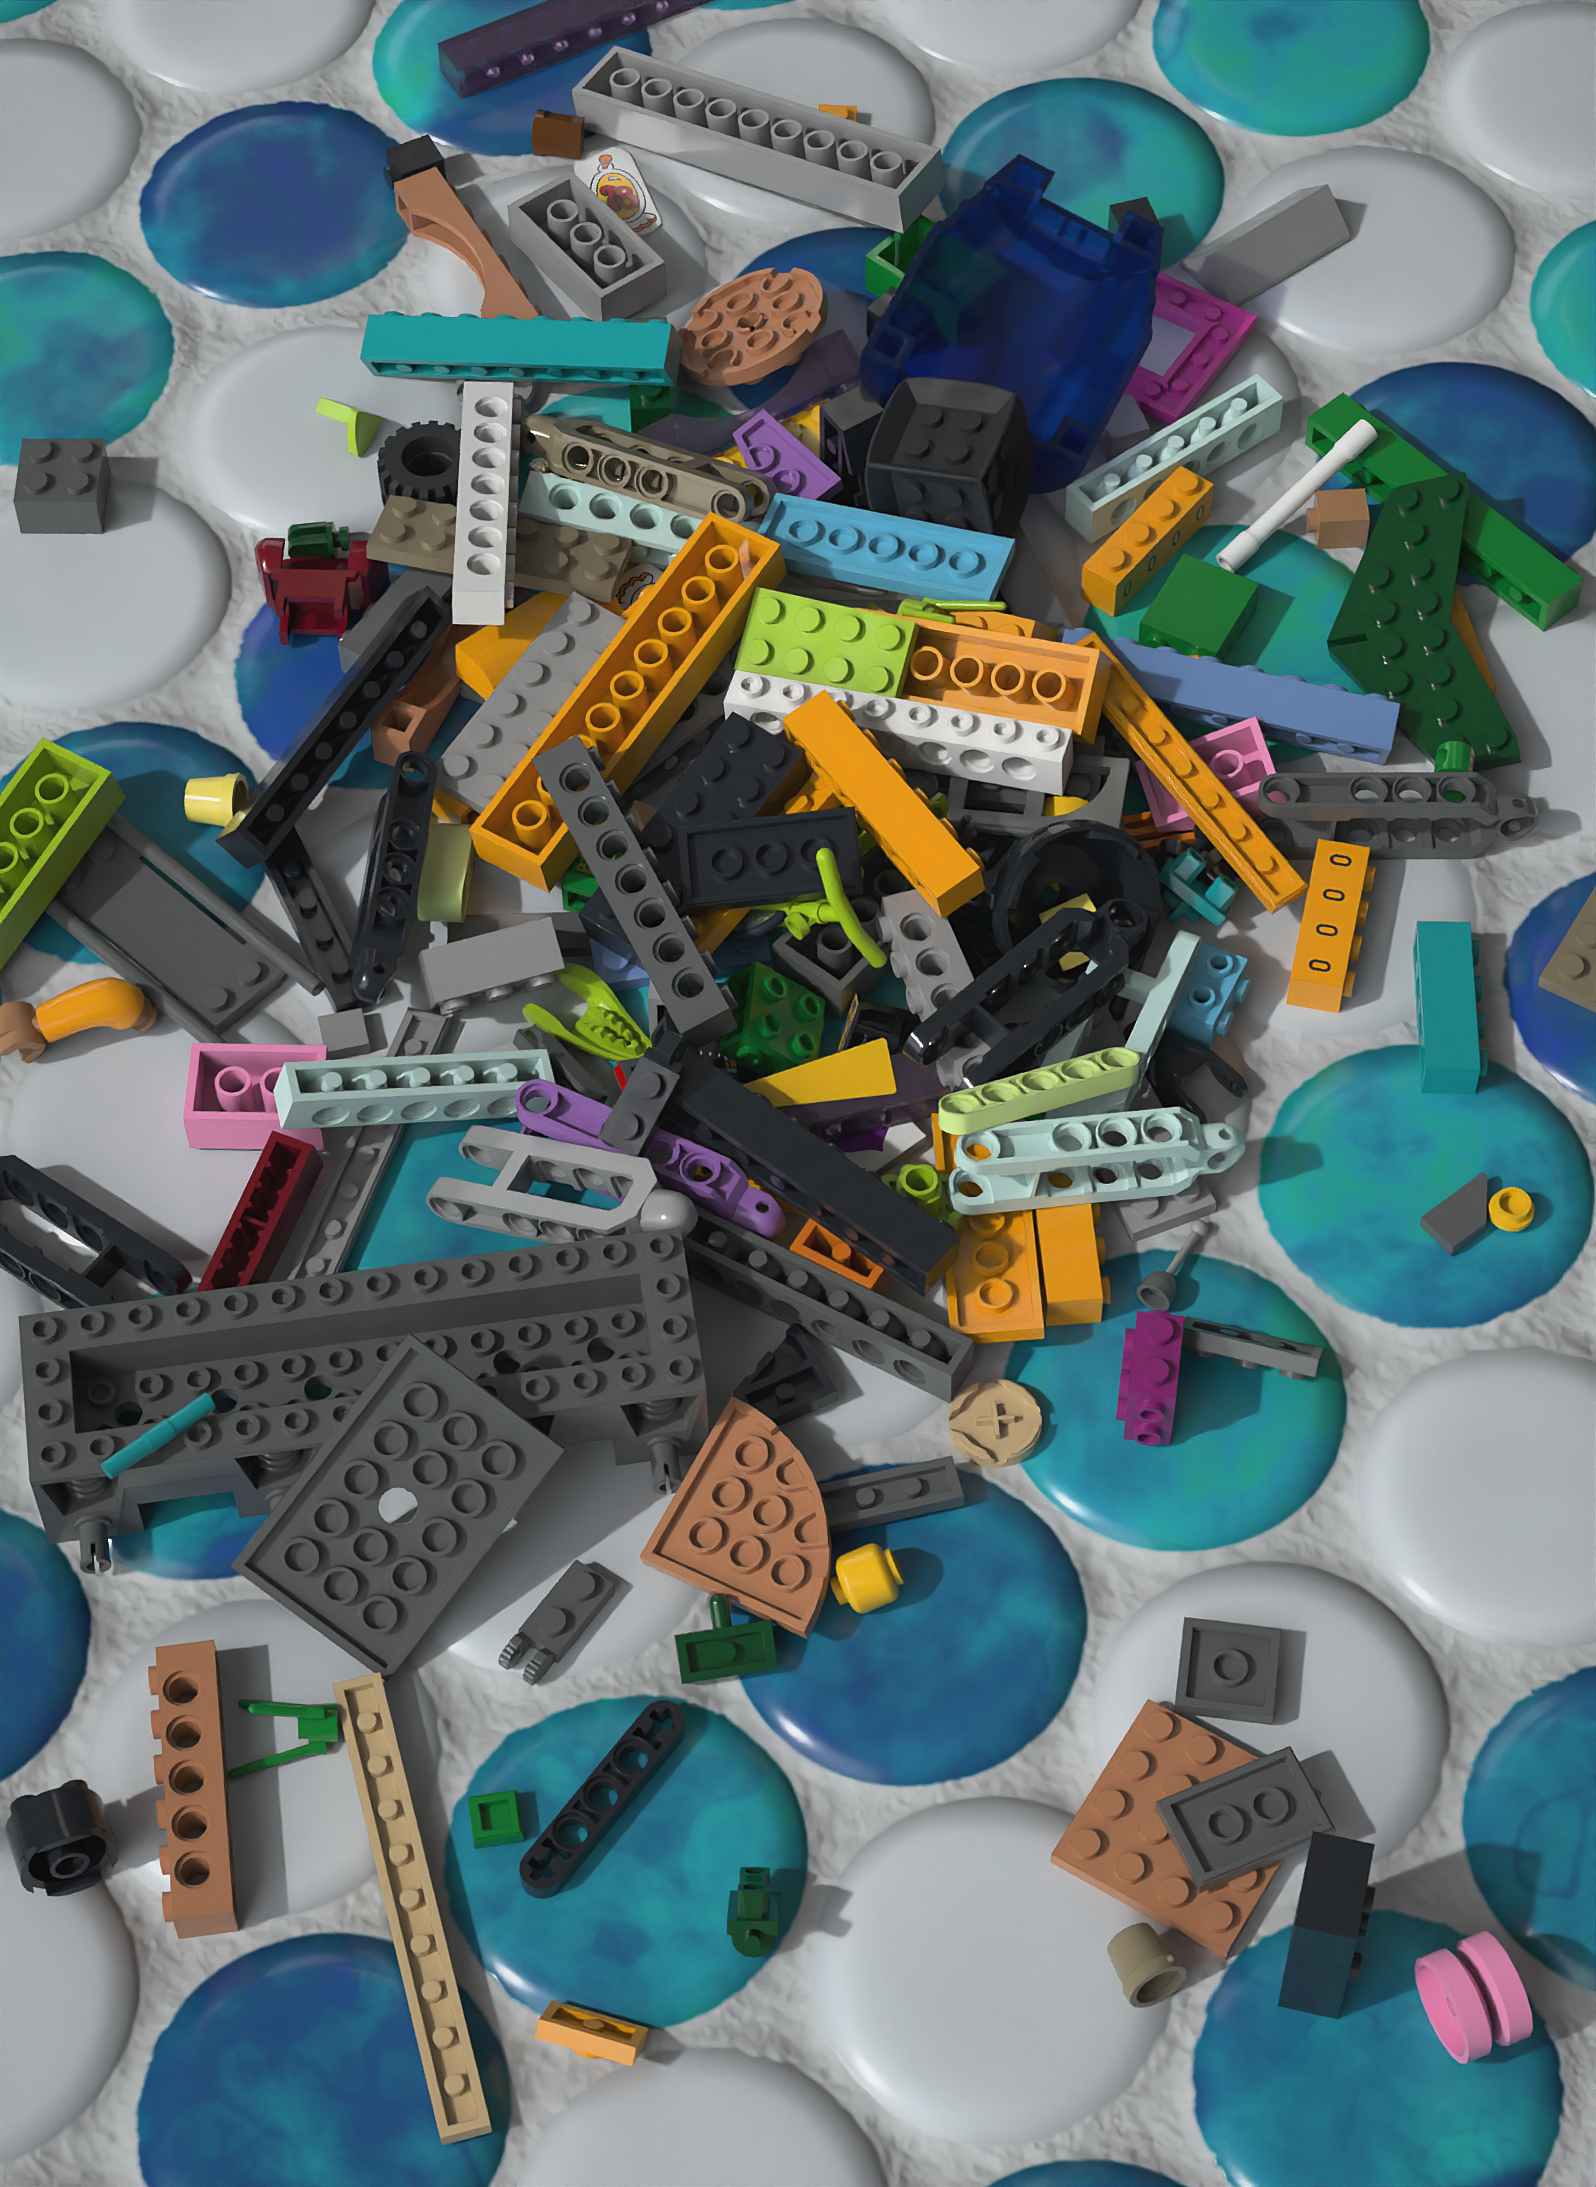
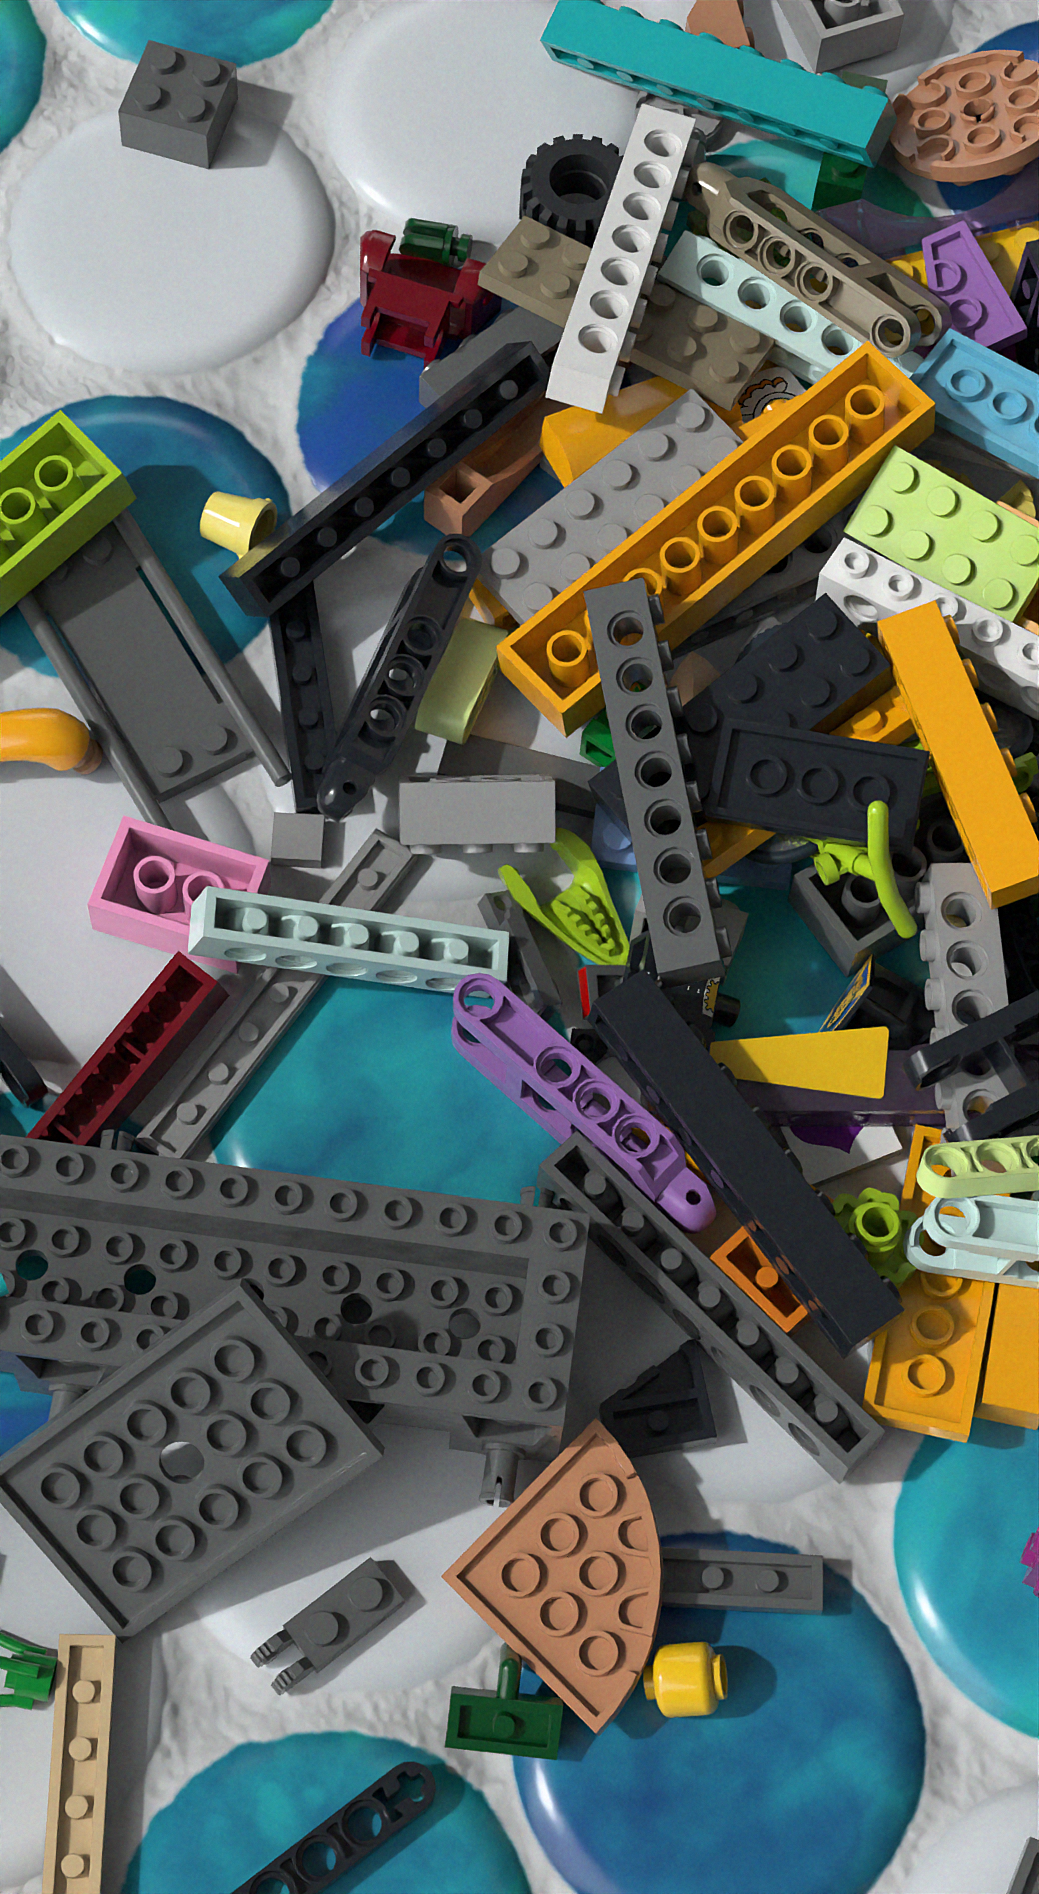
camera: 10 degrees right, 10 degrees up
lime tile [315,397,382,457] -> none
light grey piece [425,1125,698,1244] -> none
green tile [468,1790,524,1849] -> none
black hinge [598,1030,690,1158] -> none
green brick [719,961,826,1077] -> none
tan tile [949,1379,1042,1468] -> none

